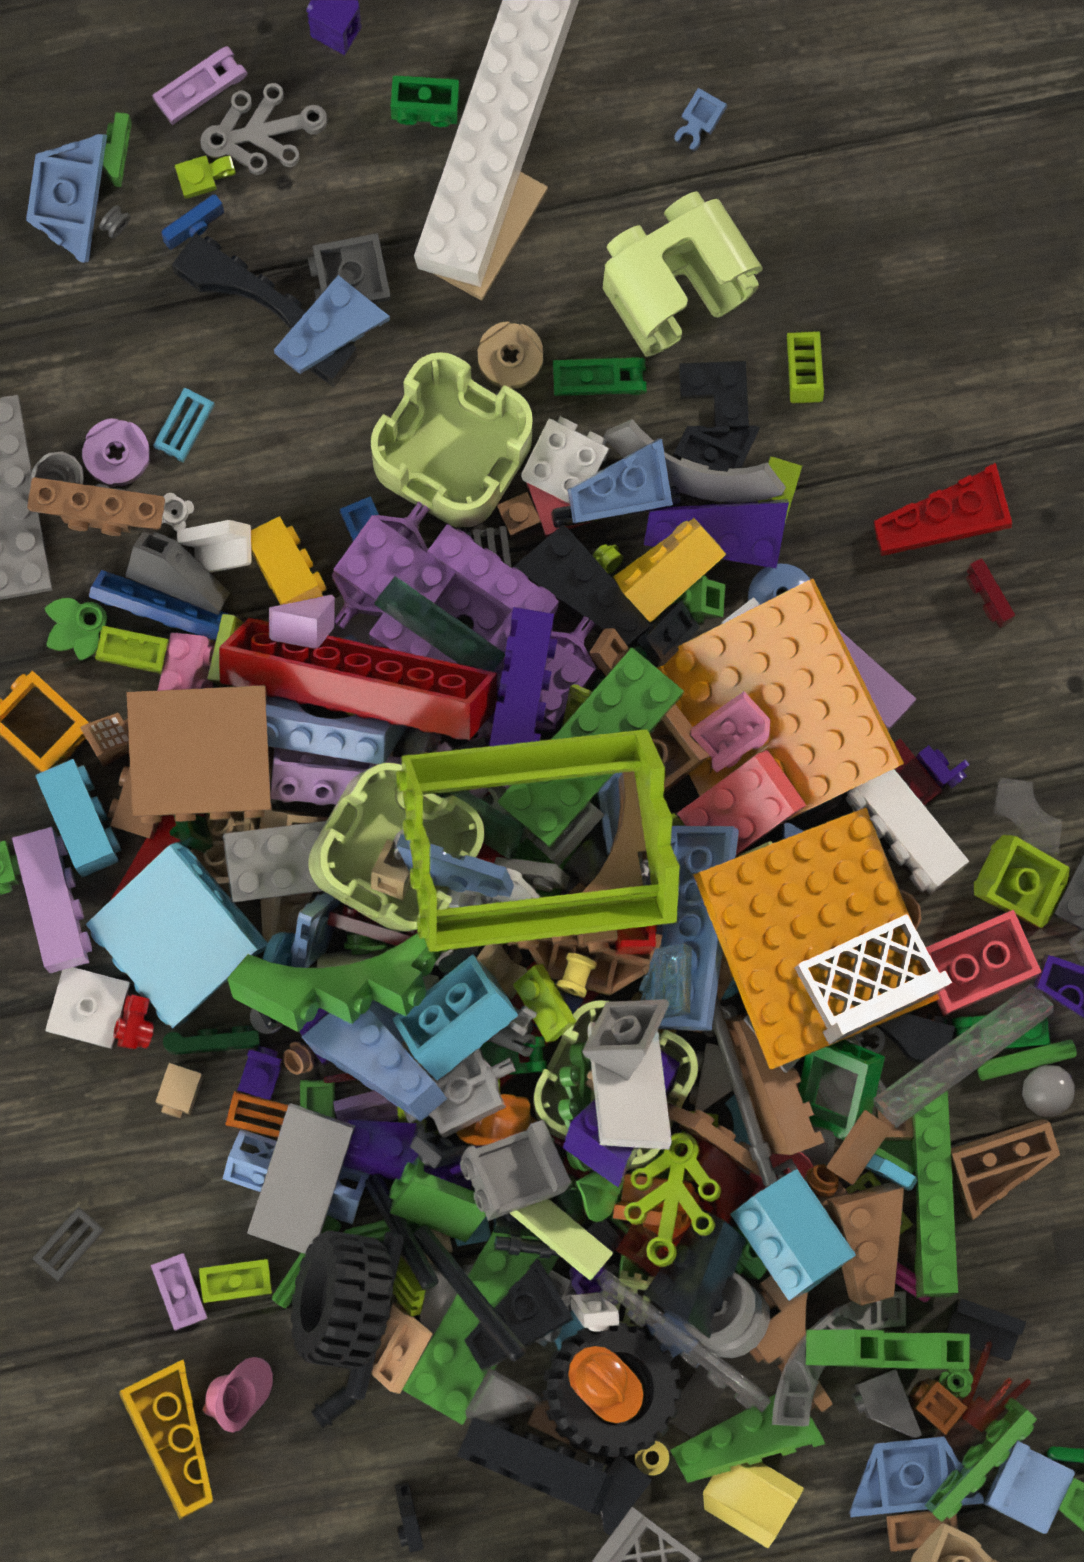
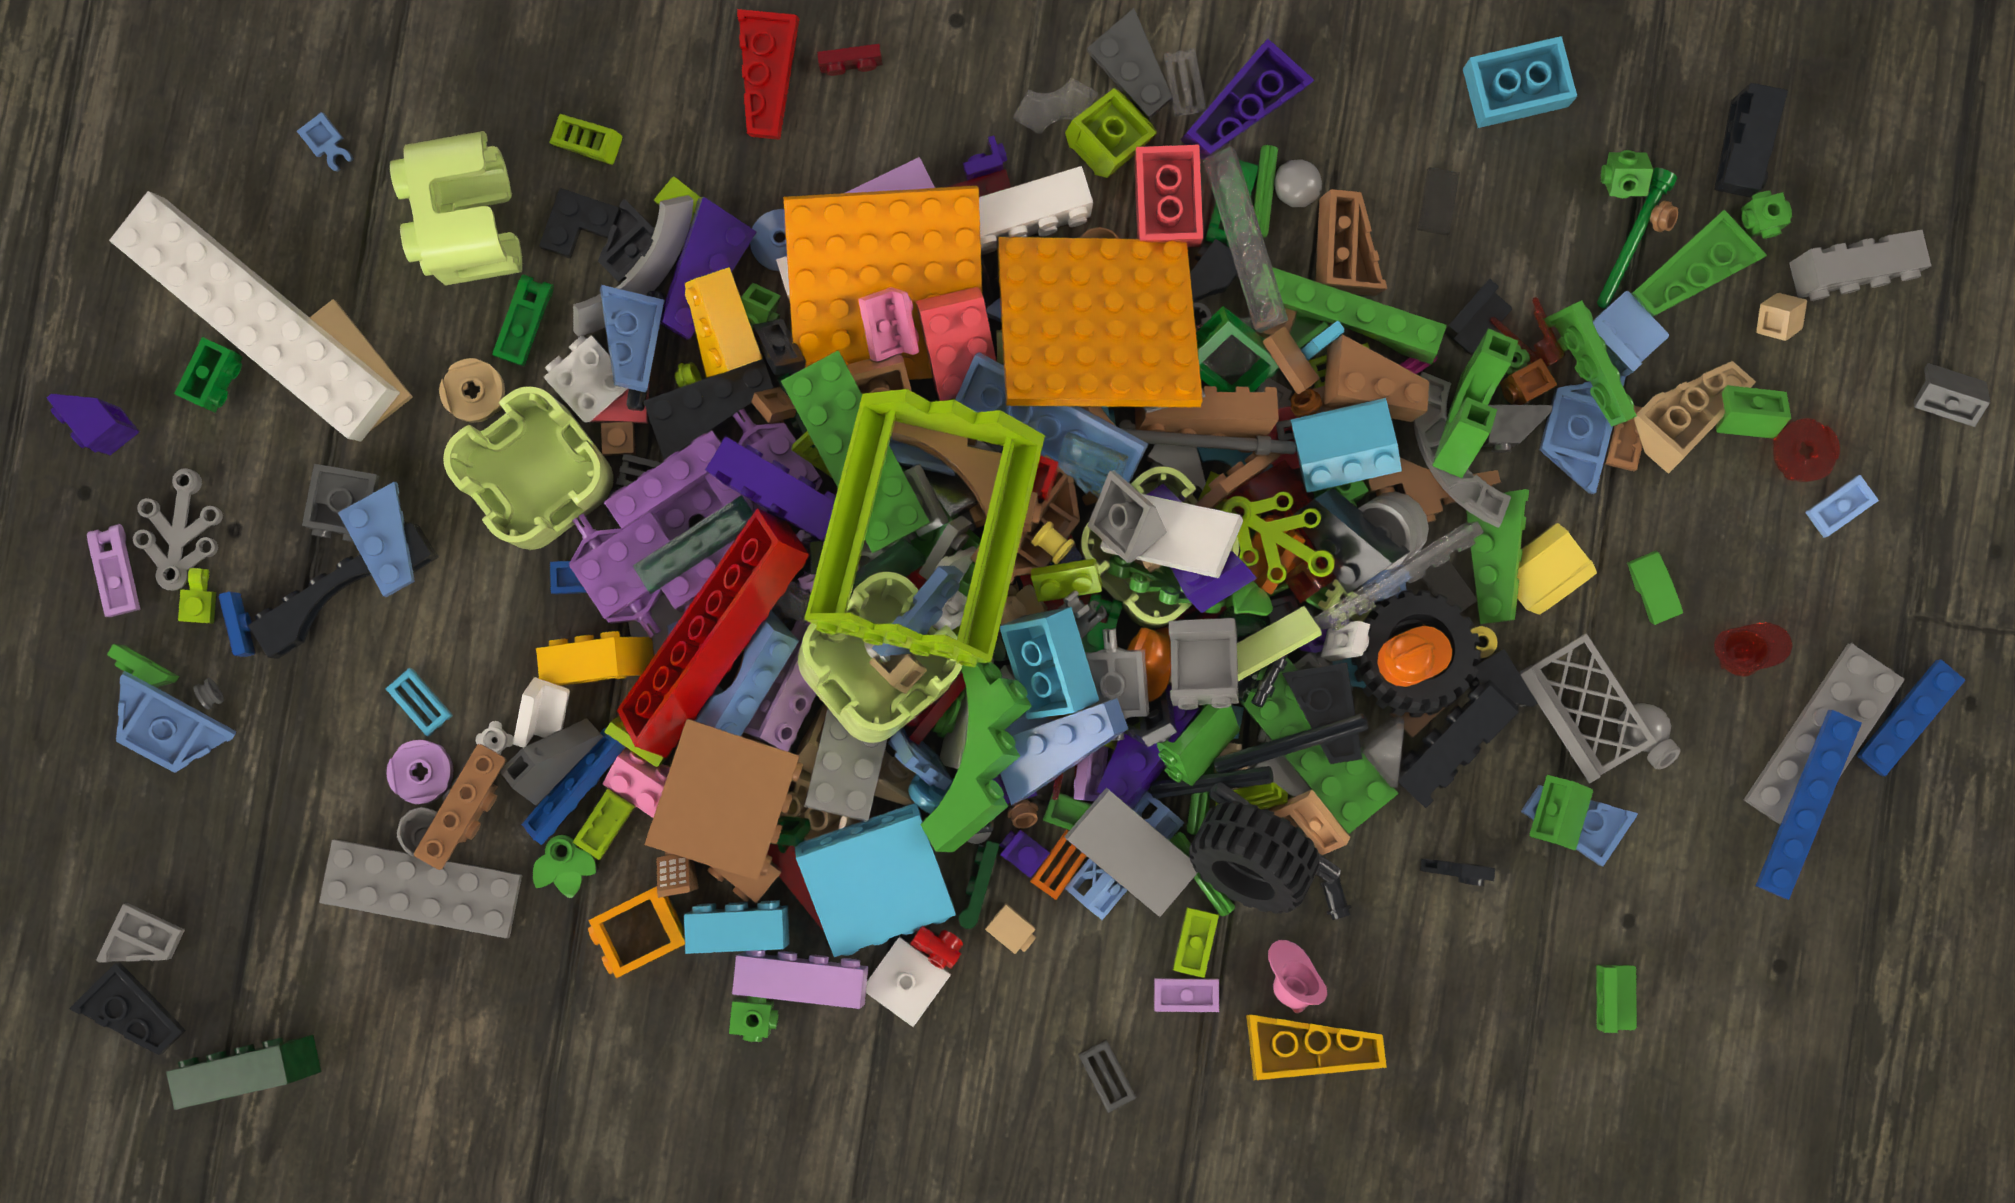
camera: 65 degrees left, 5 degrees up
lavender slope [269,595,335,649] -> none
fence [795,915,952,1045] -> none

